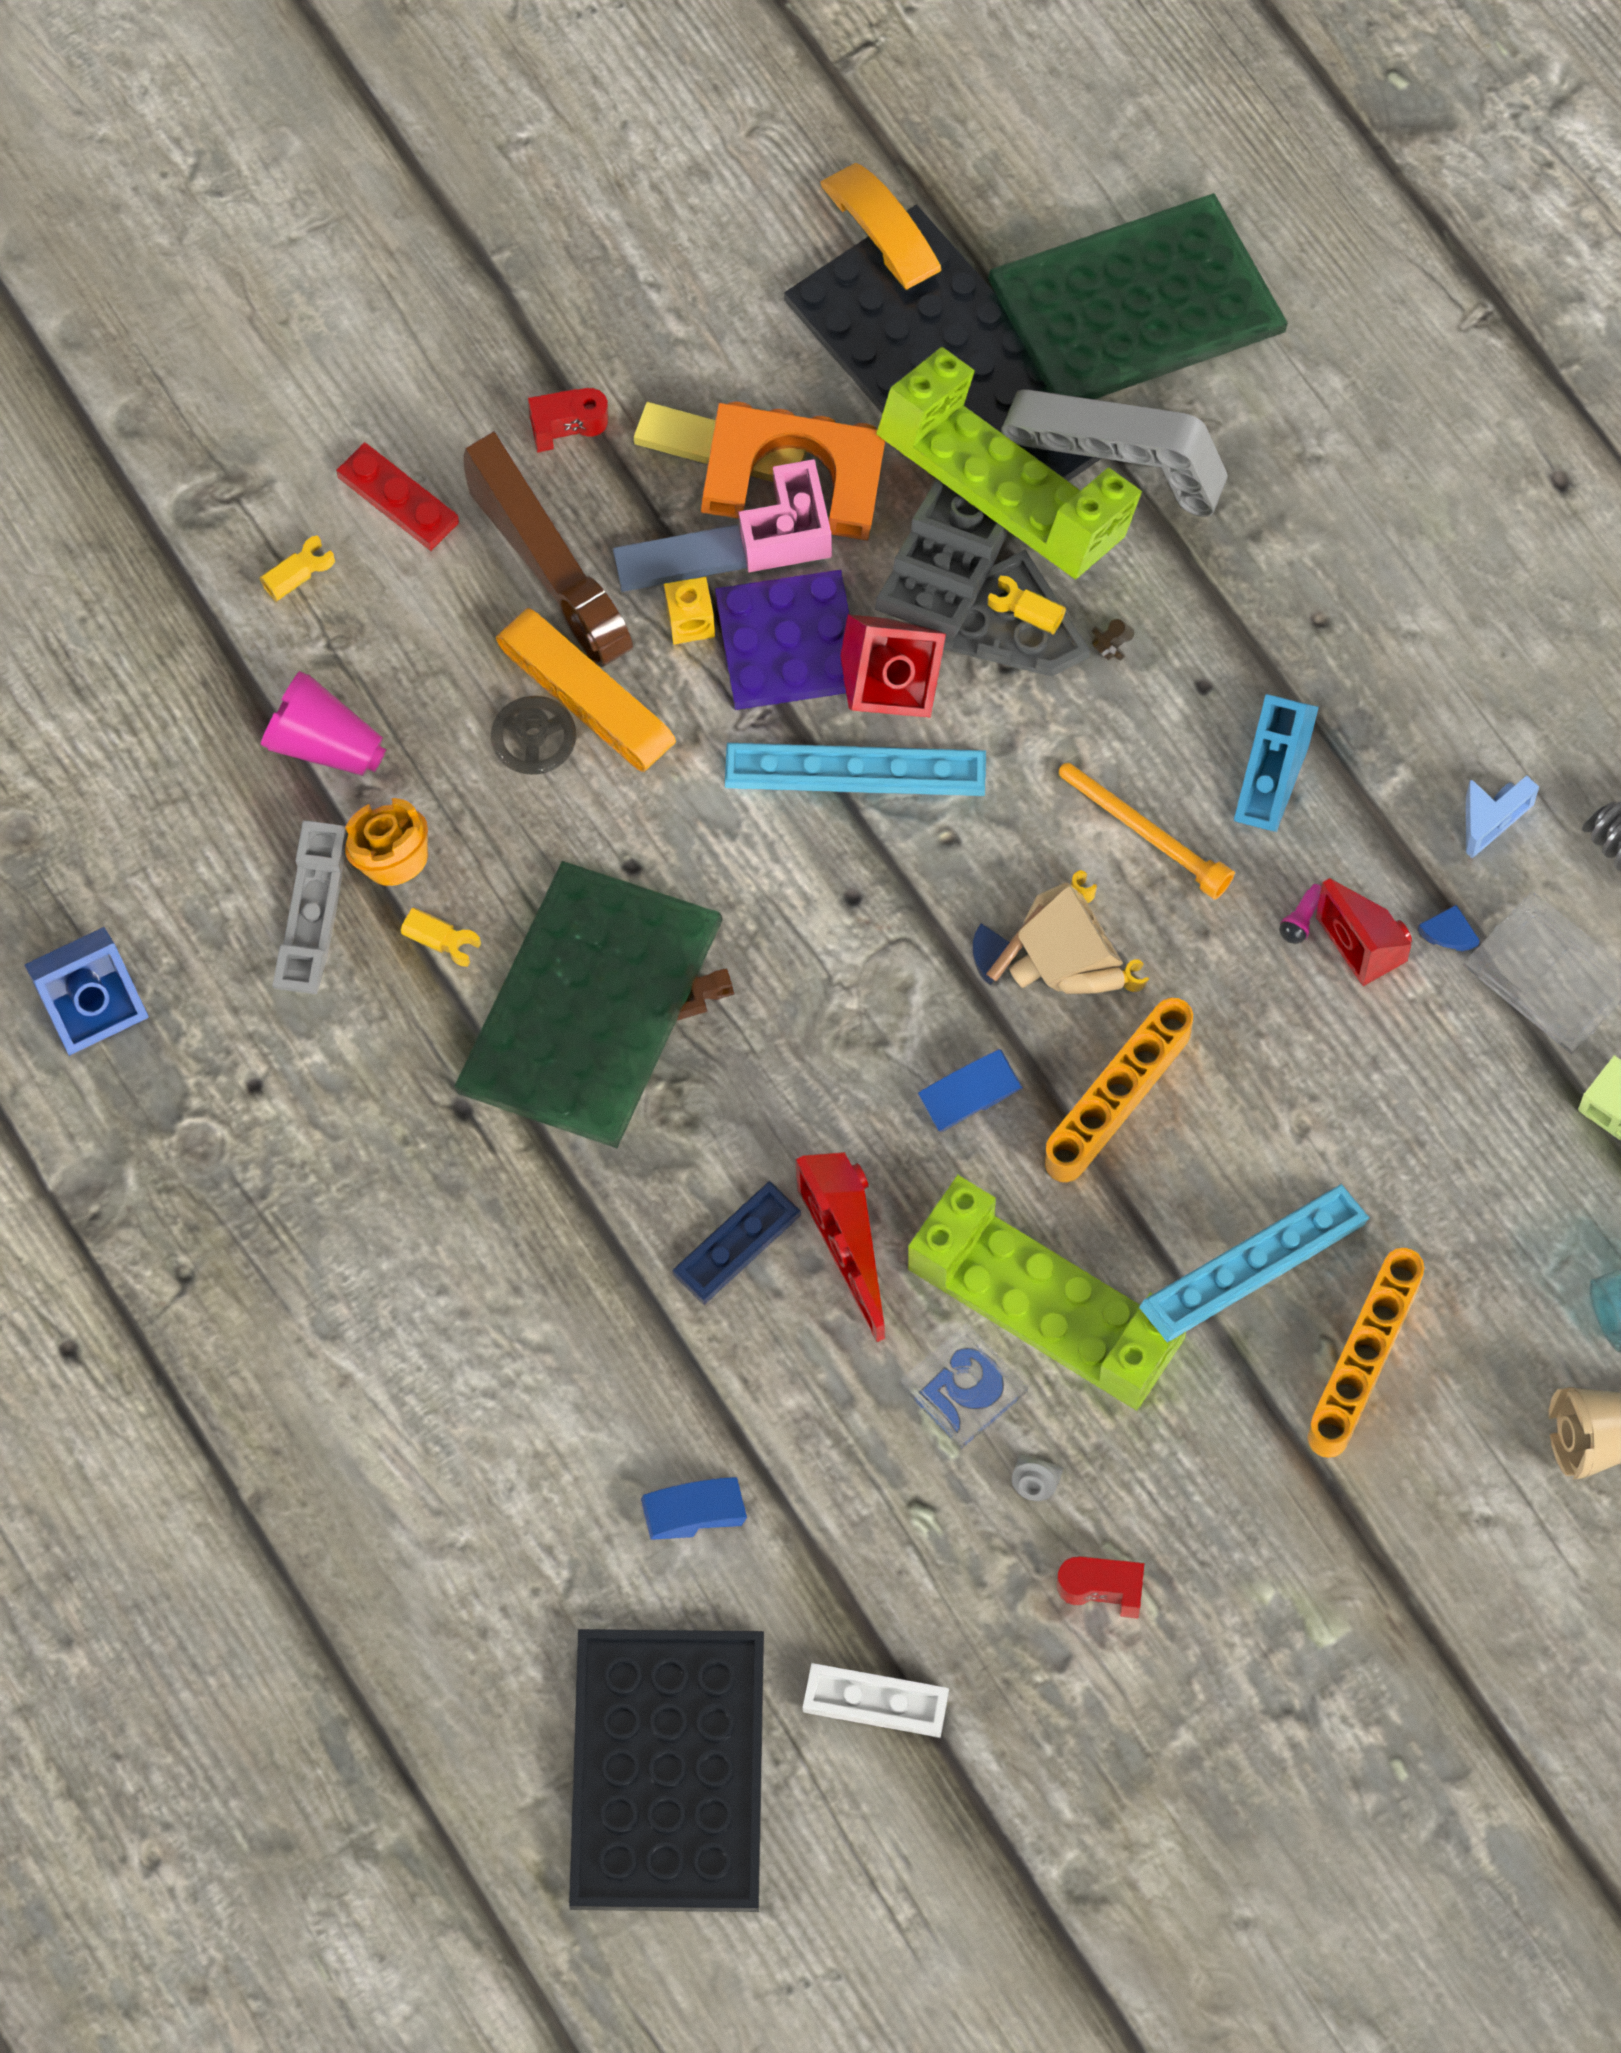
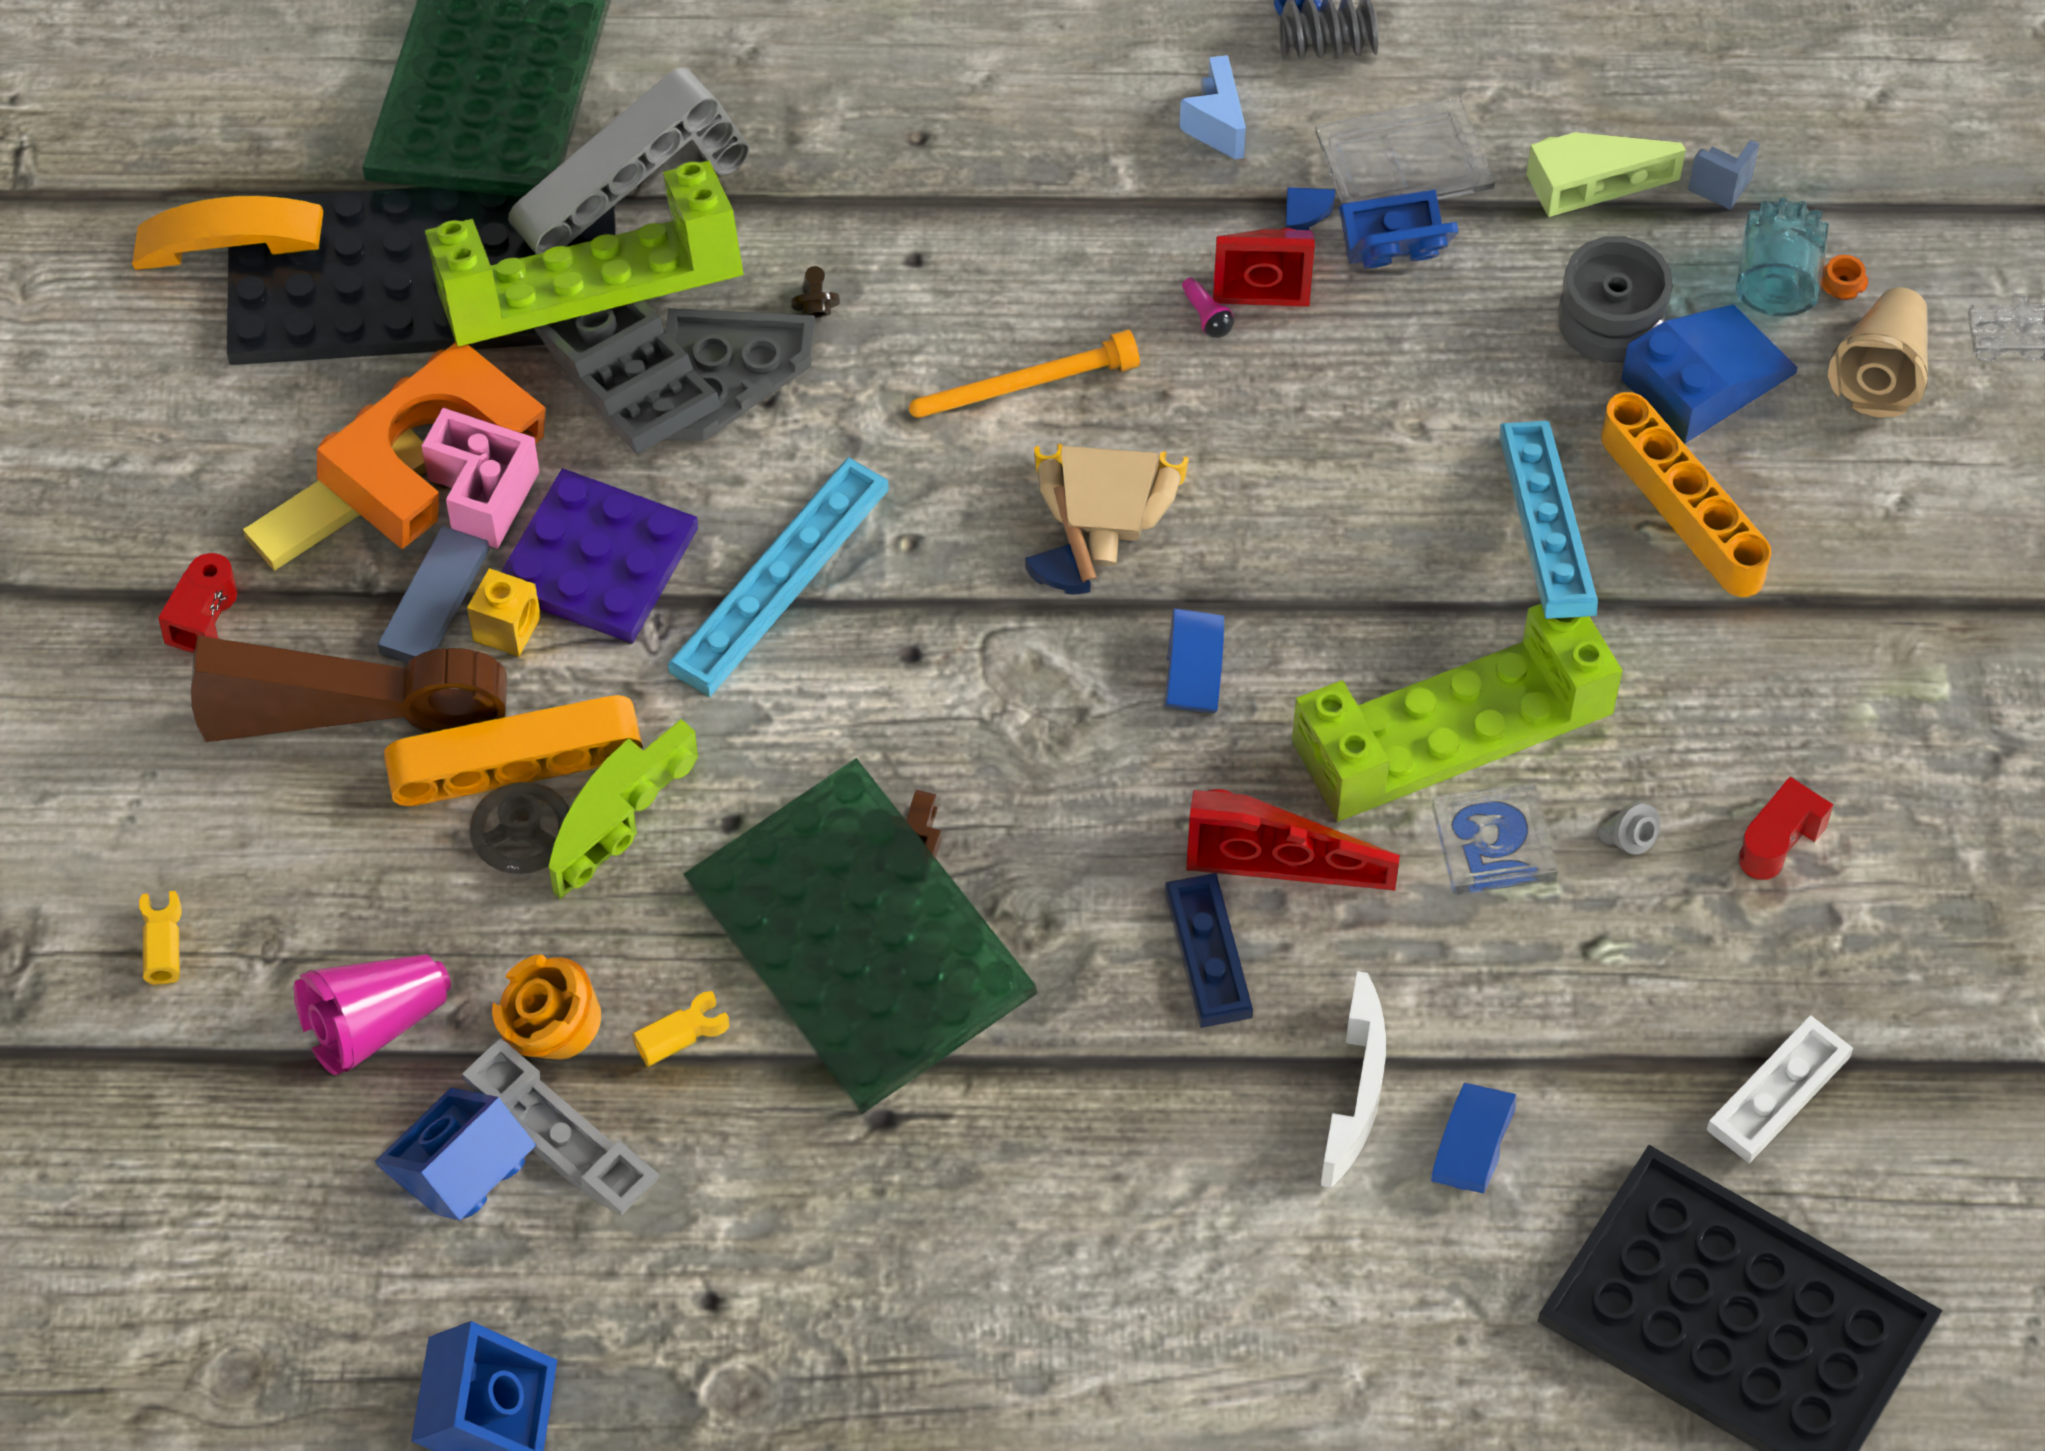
camera: 60 degrees left, 10 degrees down
red plate [336,442,459,551] -> none
red slope [840,614,946,718] -> none
yellow bar [987,575,1066,635] -> none
light orange beam [1045,998,1193,1182] -> none
dark azure slope [1234,694,1319,832] -> none
none -> slope [375,1087,536,1221]
none -> lime slope [549,719,698,899]
none -> white slope [1321,971,1386,1188]
none -> blue bracket [1339,189,1459,269]
none -> dark grey wheel [1558,236,1673,362]
none -> blue slope [1621,304,1798,444]

